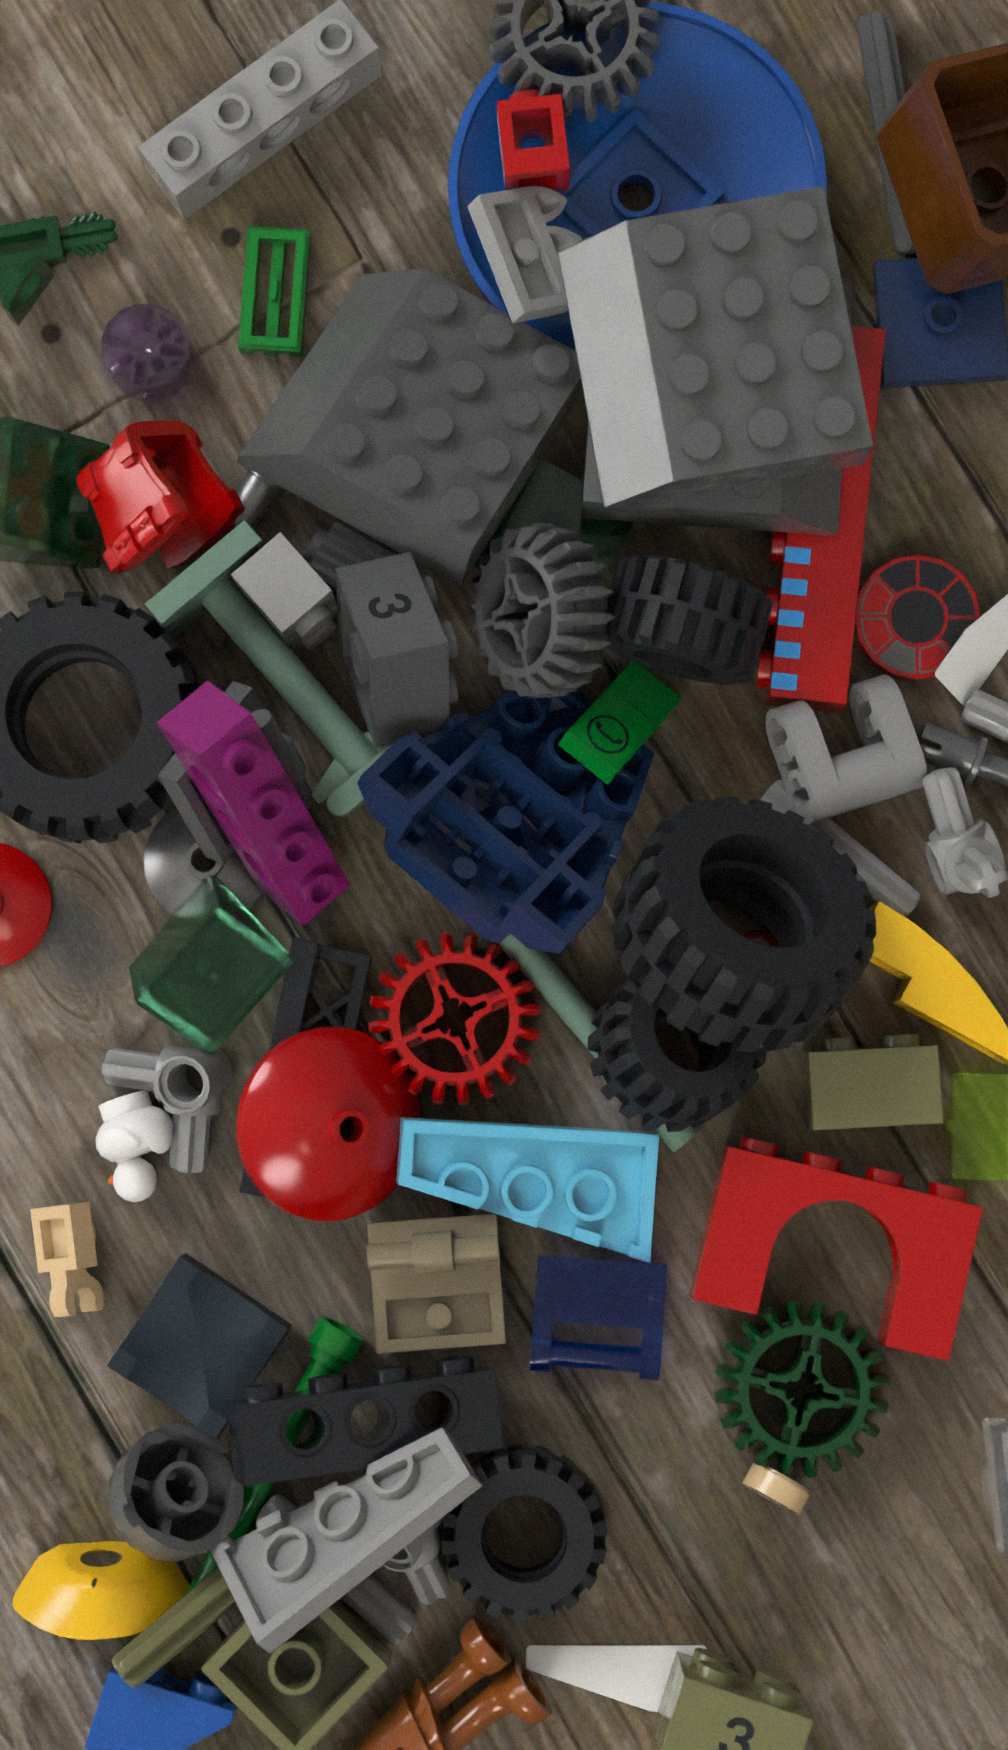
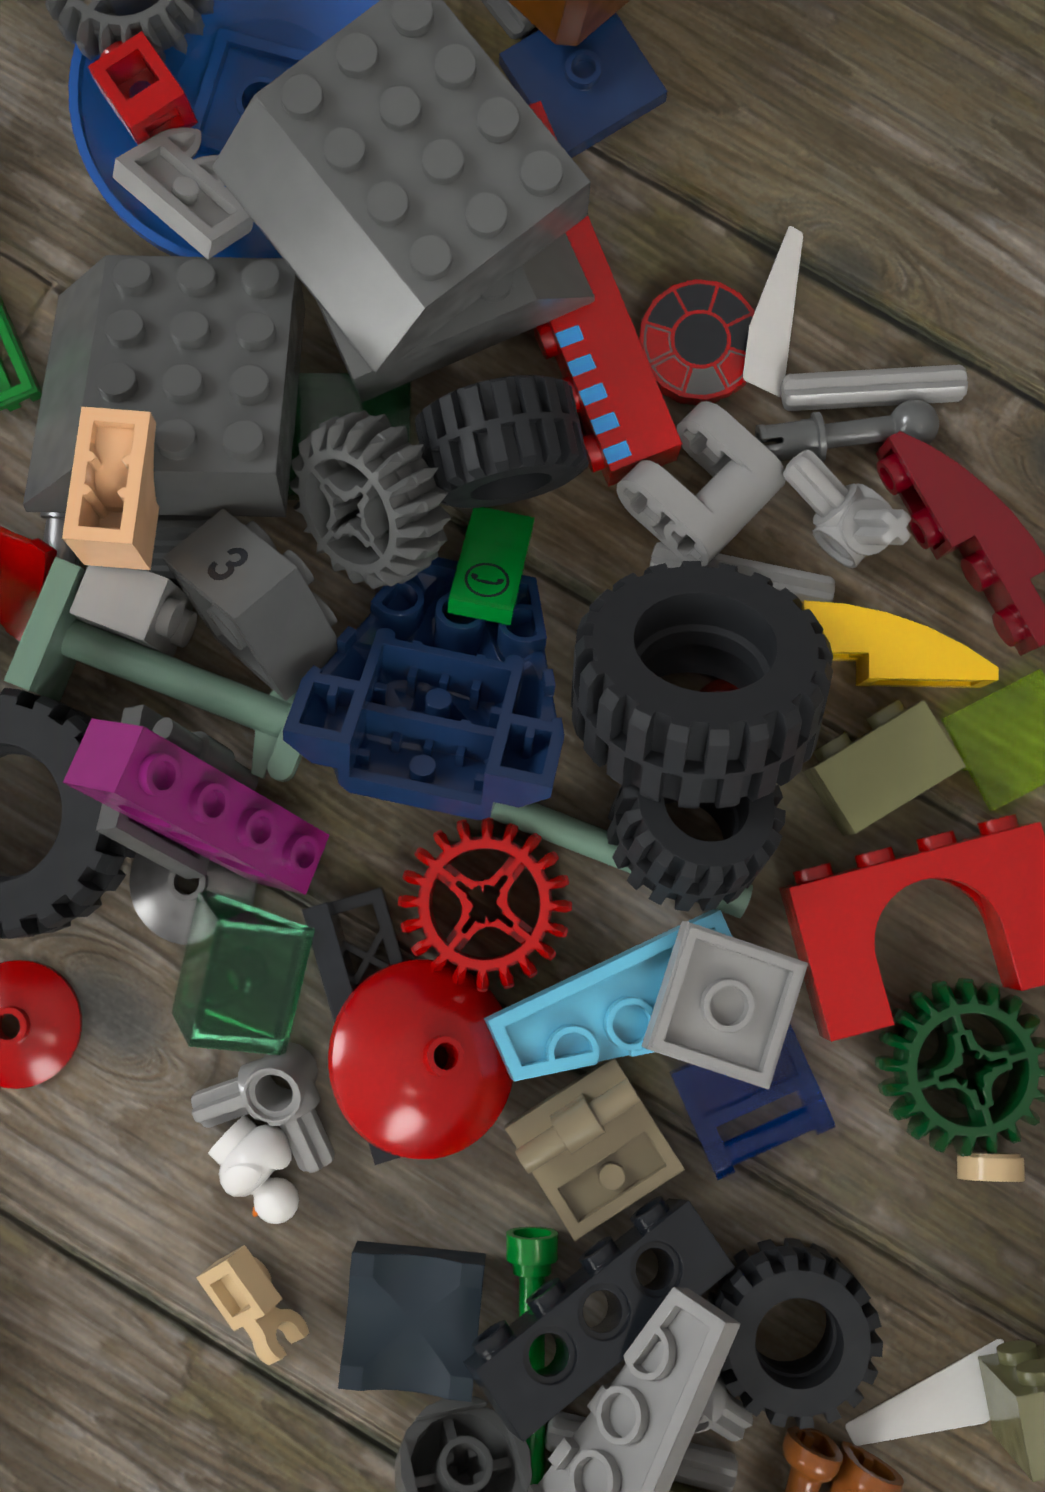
camera: 30 degrees left, 0 degrees up
none -> light nougat arch [62,407,159,570]
none -> light grey plate [642,921,808,1089]

